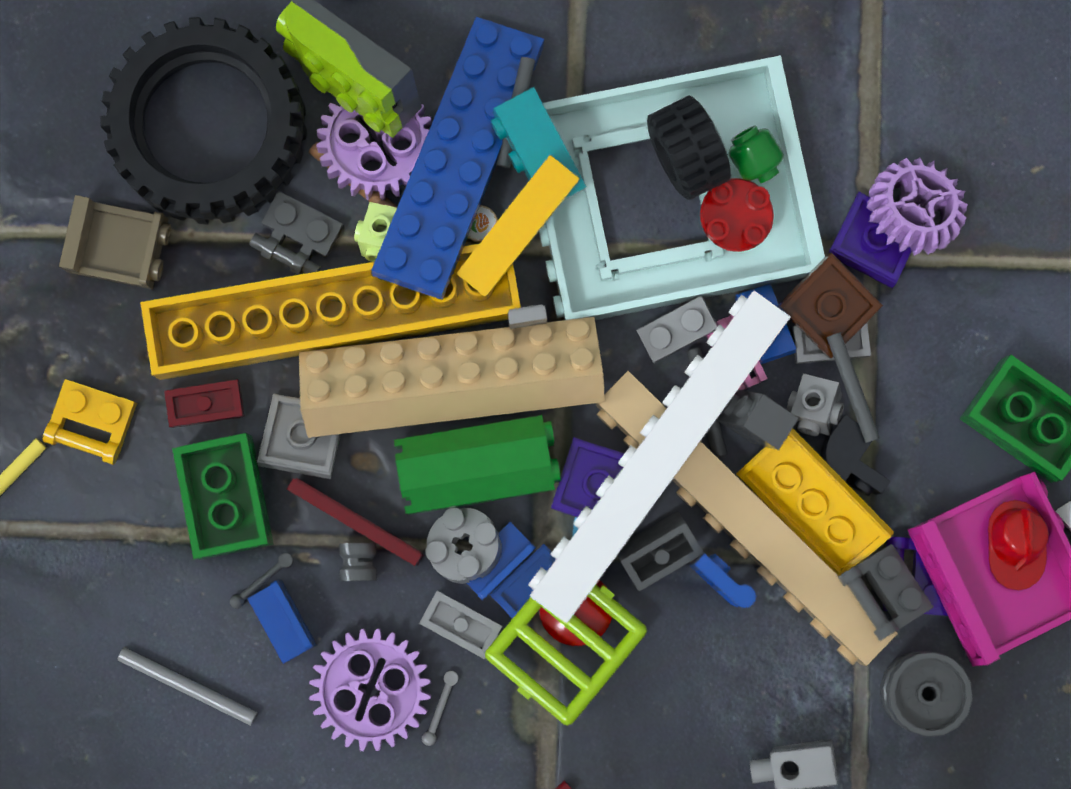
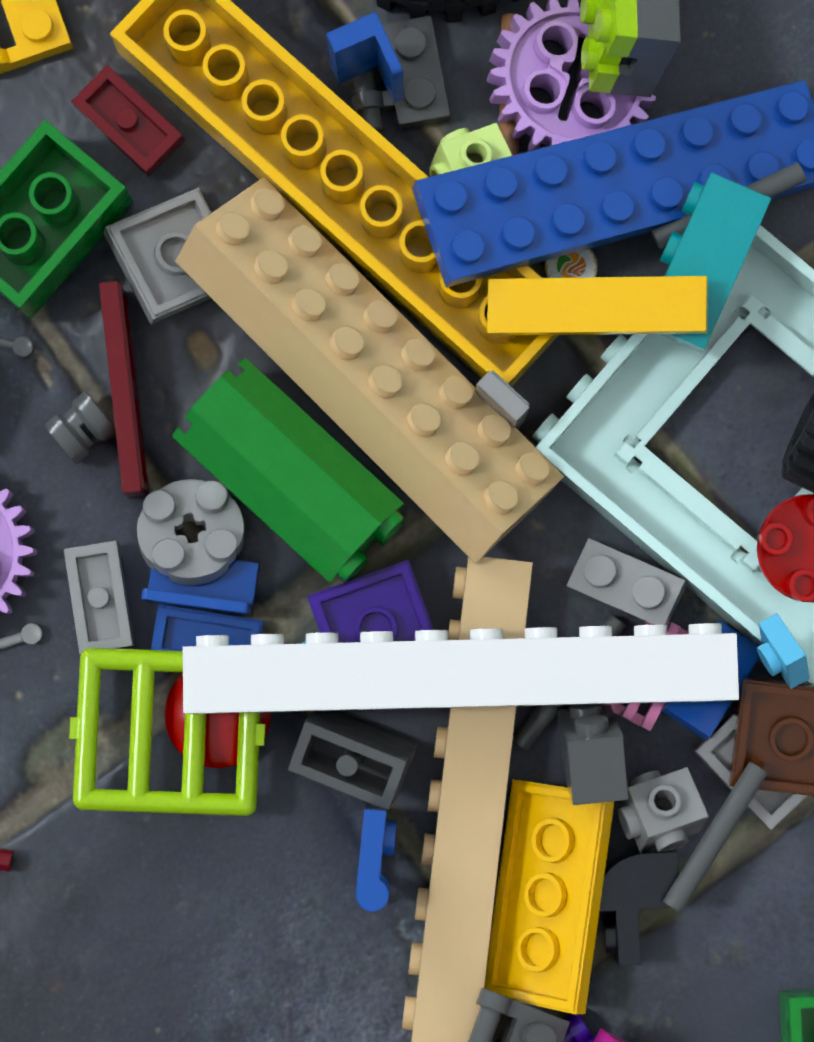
camera: 55 degrees right, 0 degrees up
none -> blue panel [326,12,403,103]
none -> medium azure plate [757,613,810,689]

